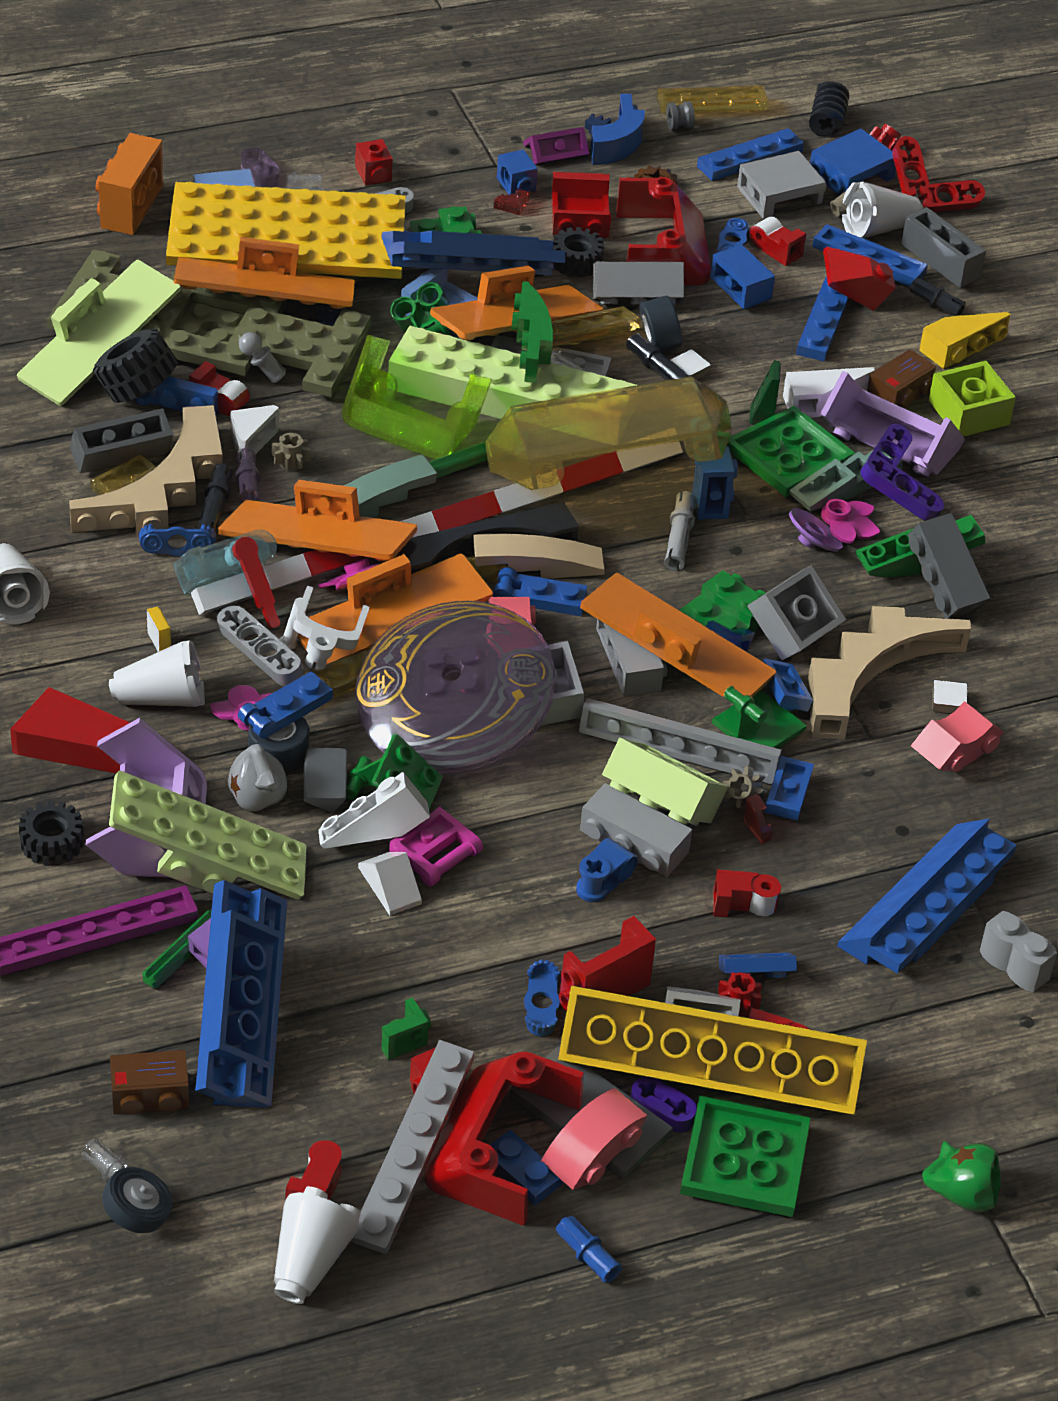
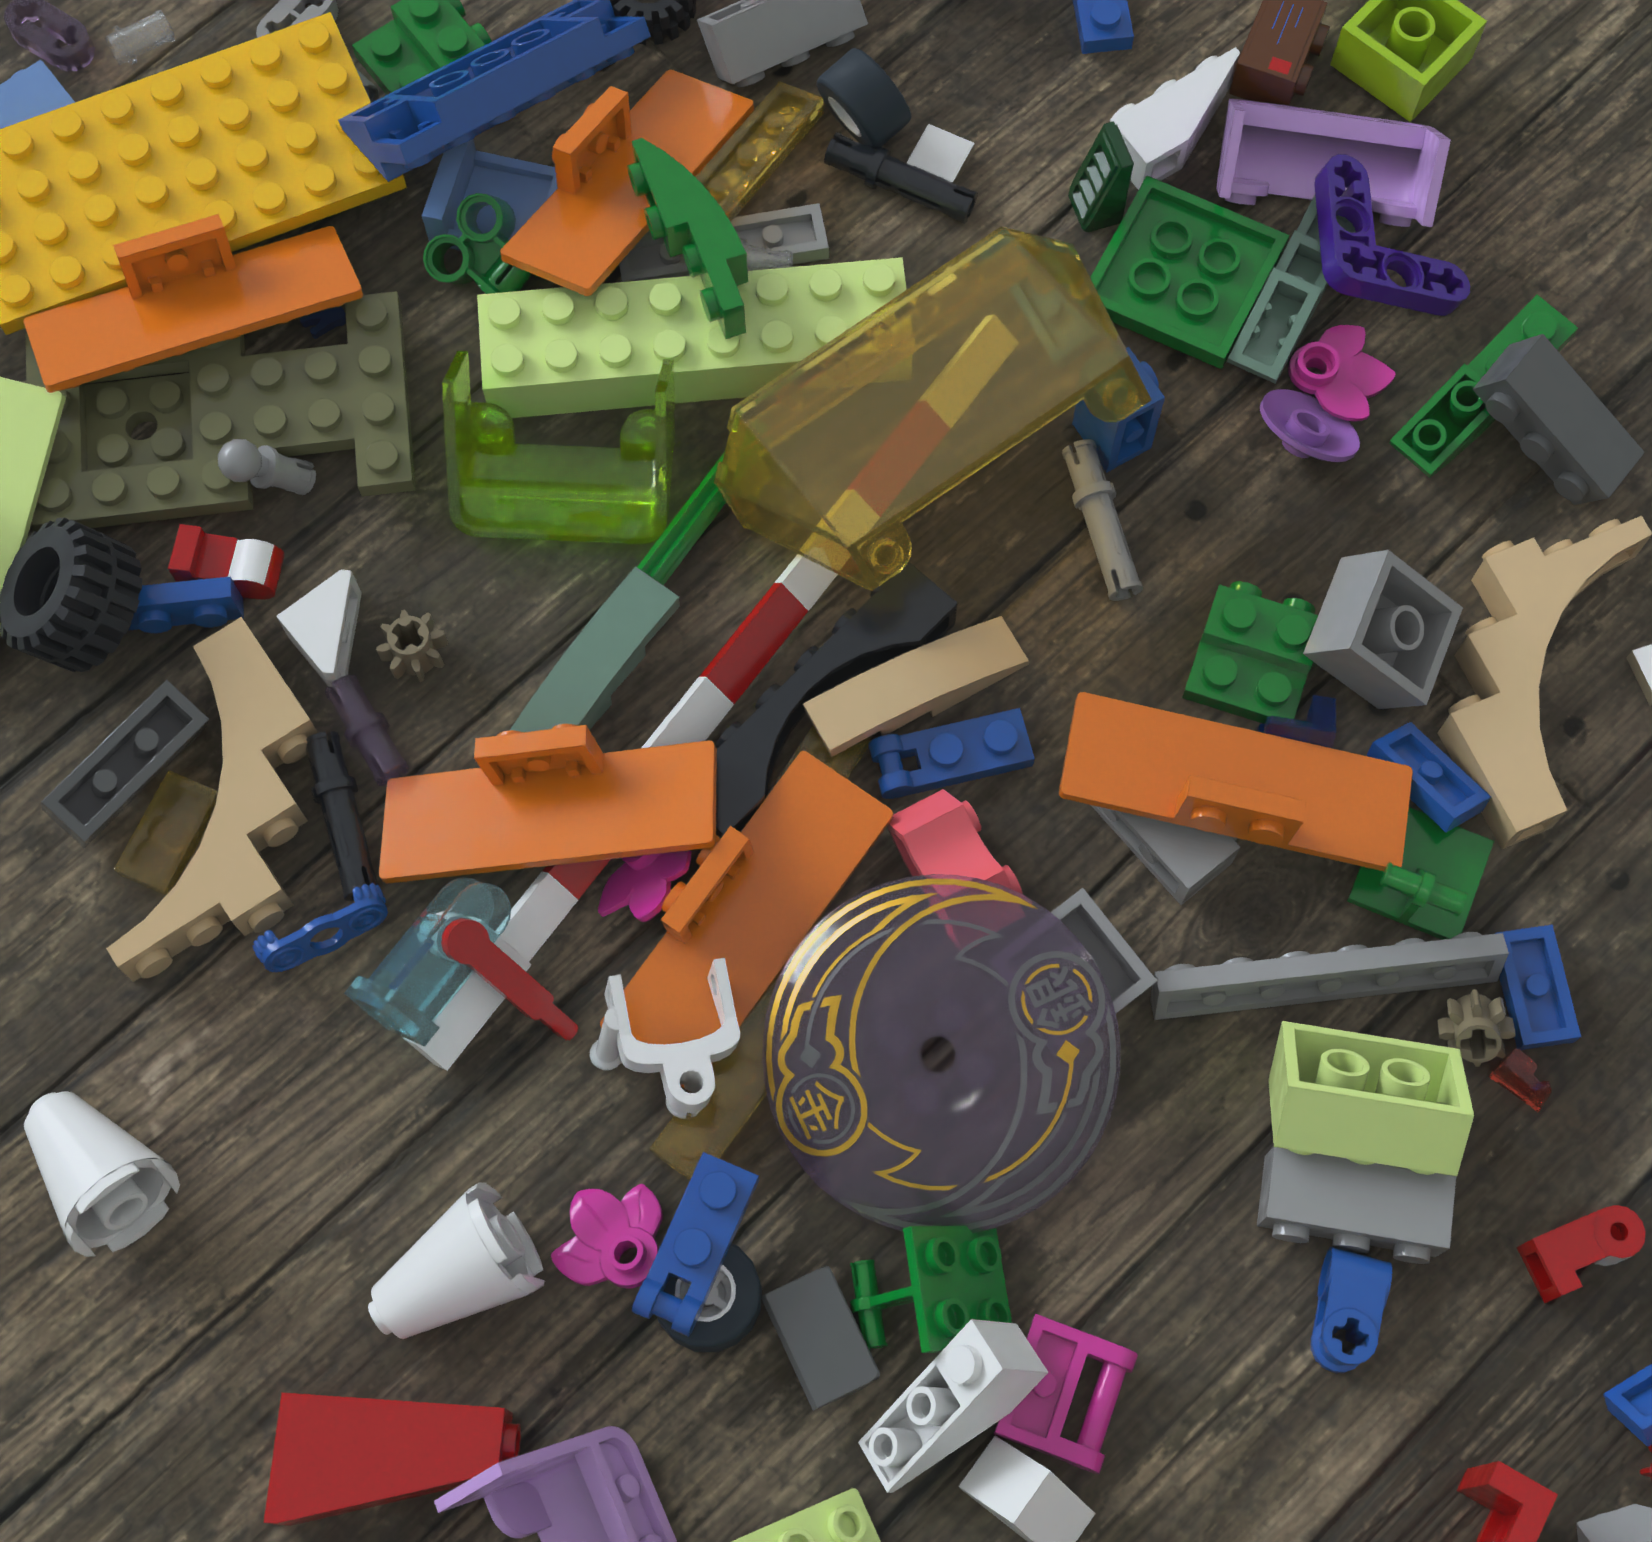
camera: 20 degrees left, 25 degrees up
yellow tile [147,606,171,652] -> none
light grey beam [217,606,304,686] -> none
light grey piece [228,744,287,812] -> none

